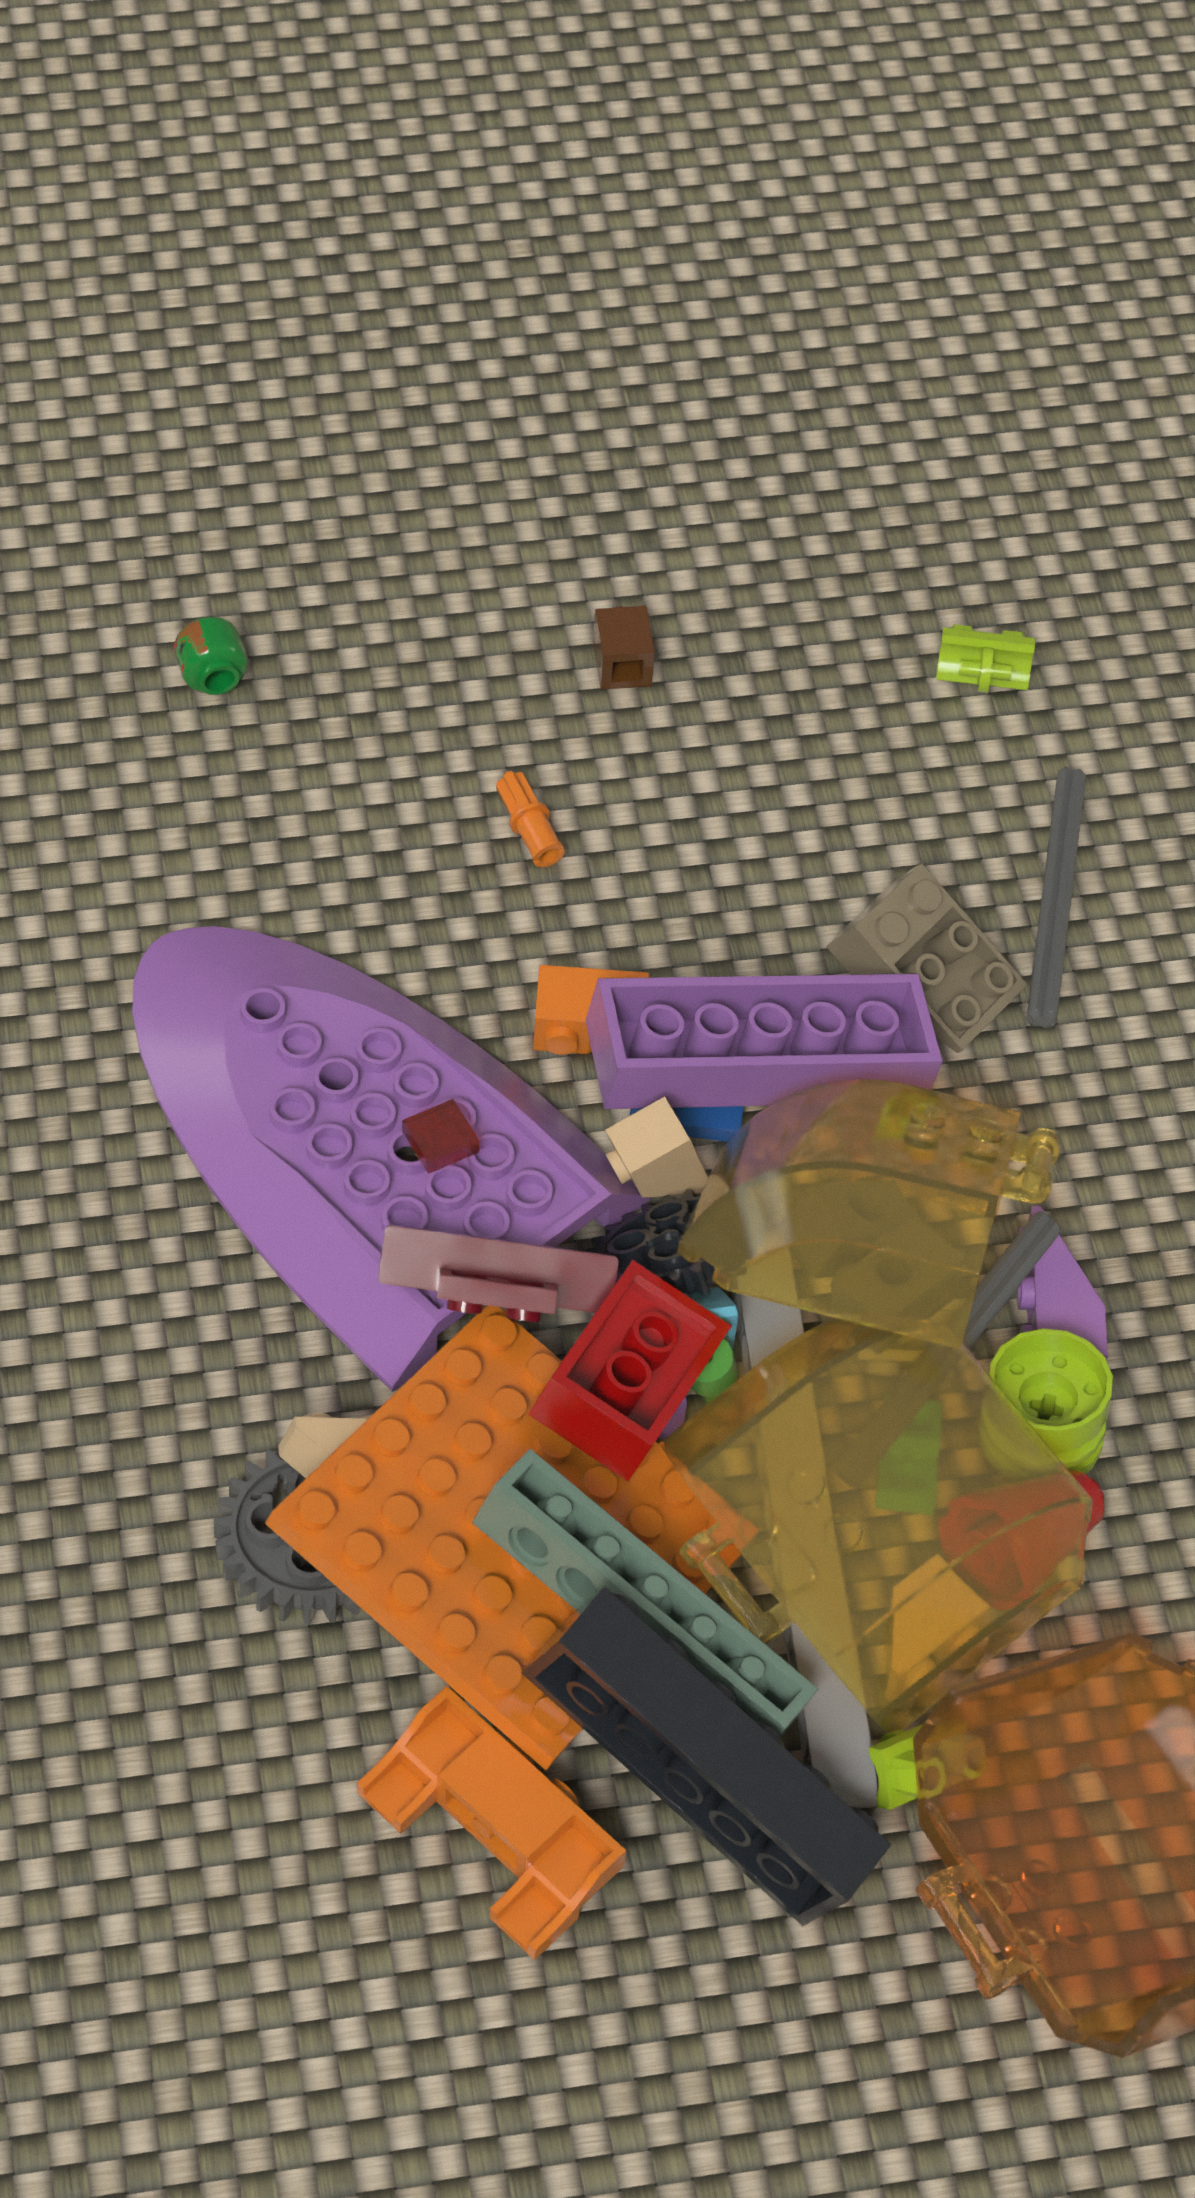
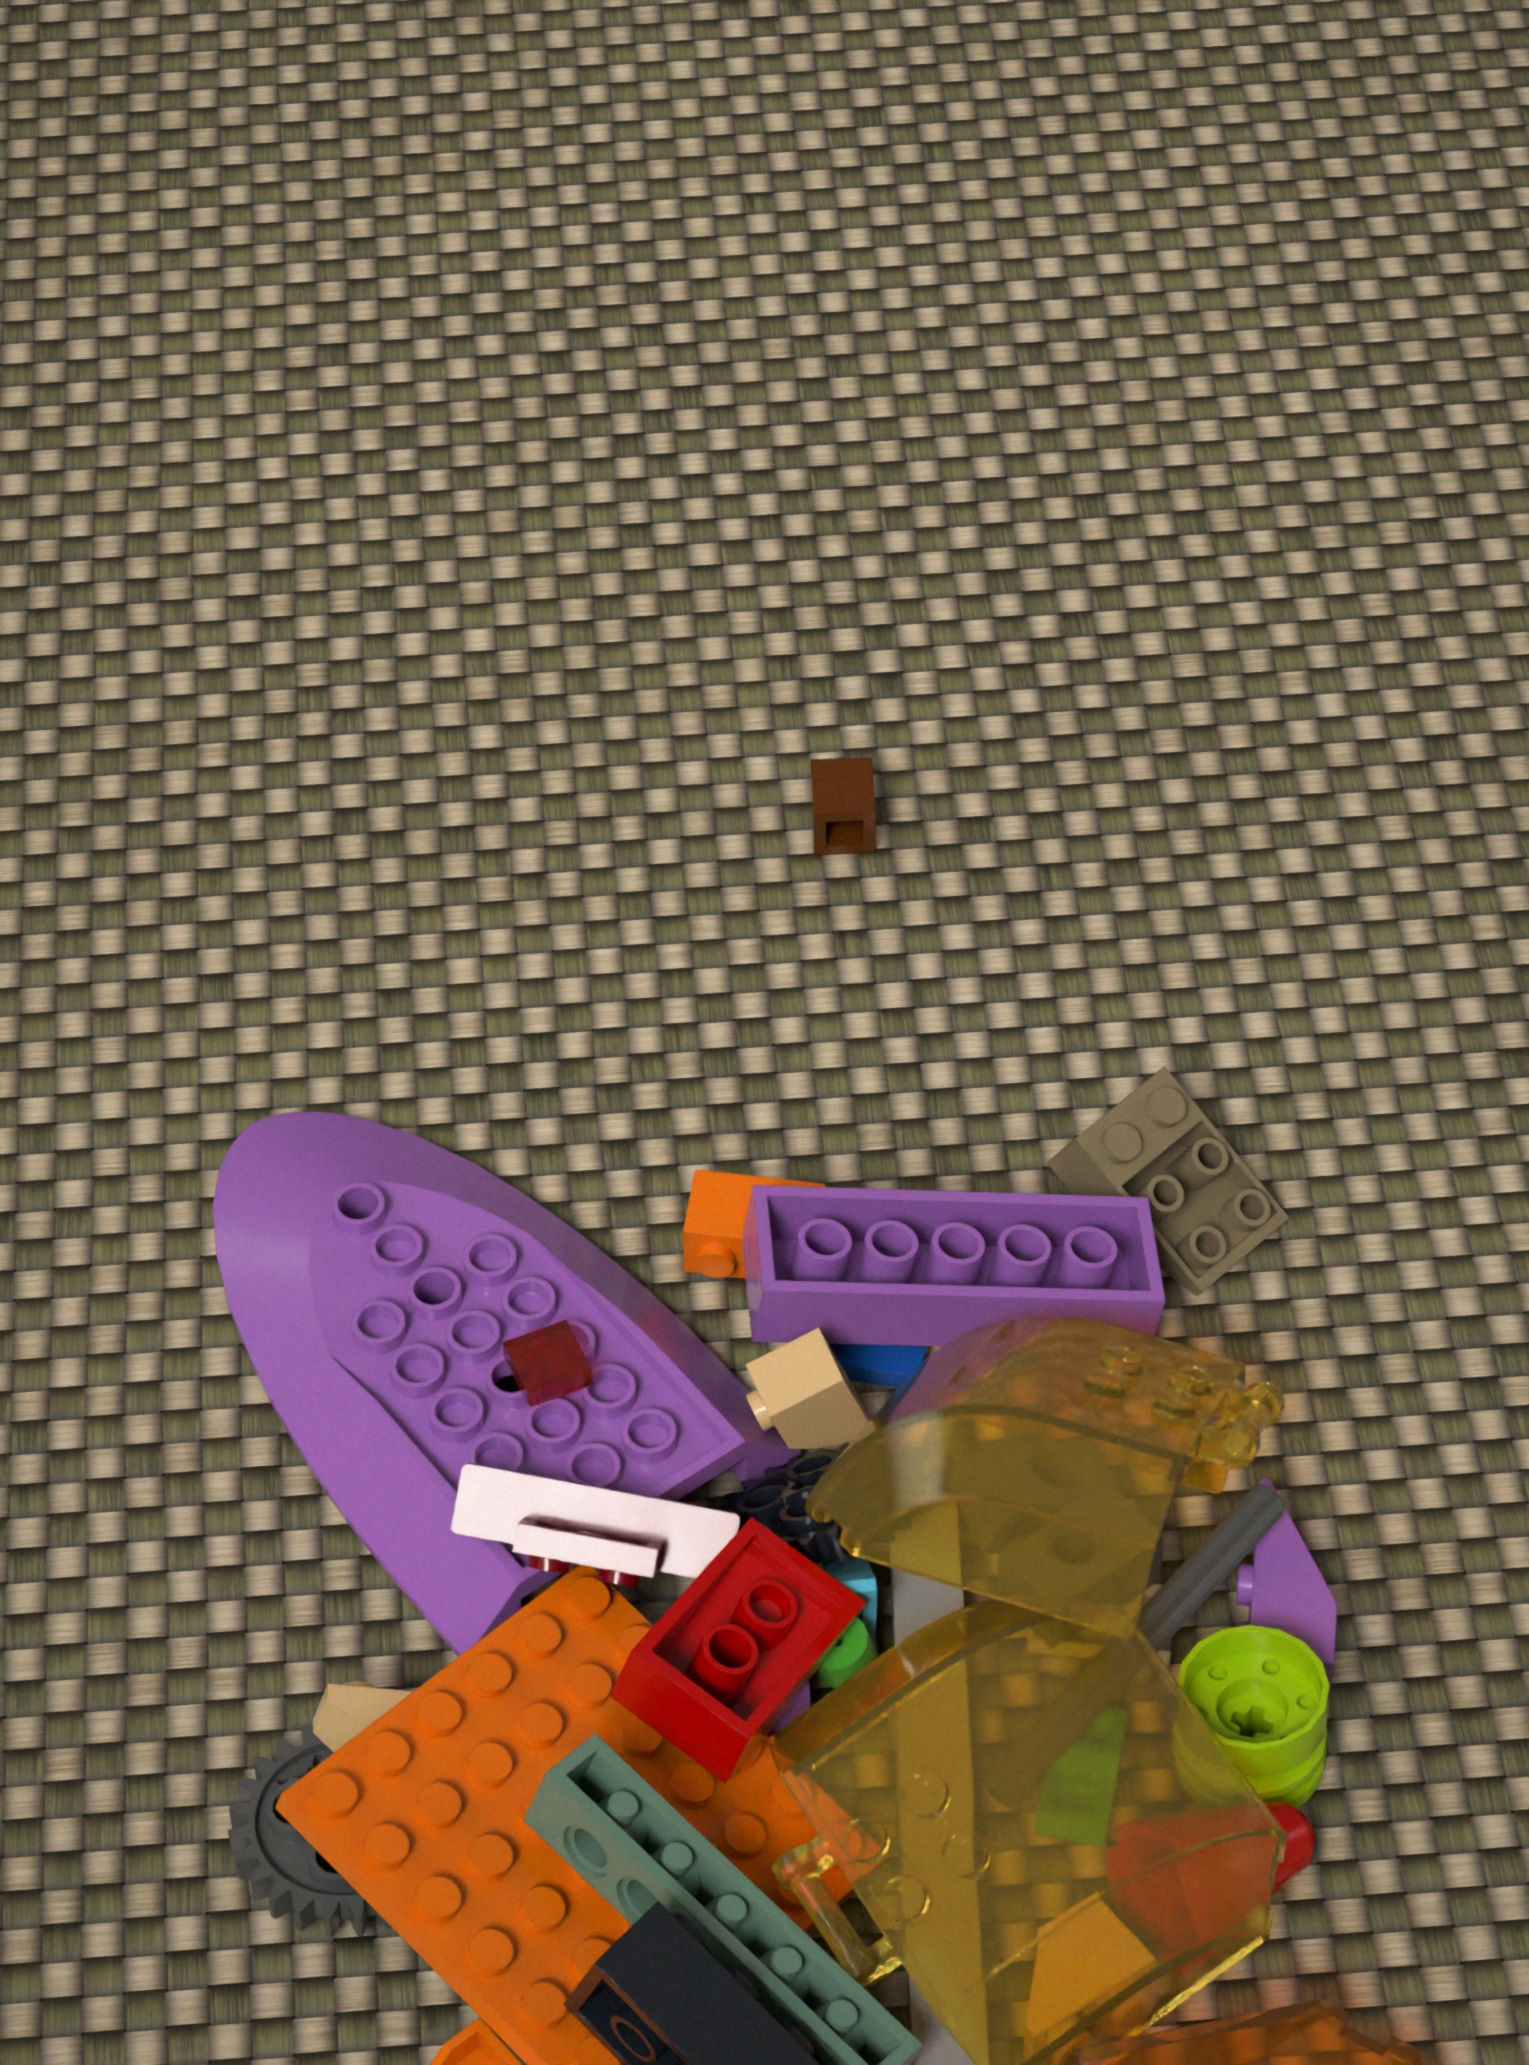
camera: 10 degrees right, 5 degrees down
green head [174,617,248,695] -> none
orange axle [496,771,565,867] -> none
lime hips [936,624,1035,693] -> none
dark grey axle [1026,767,1086,1029] -> none

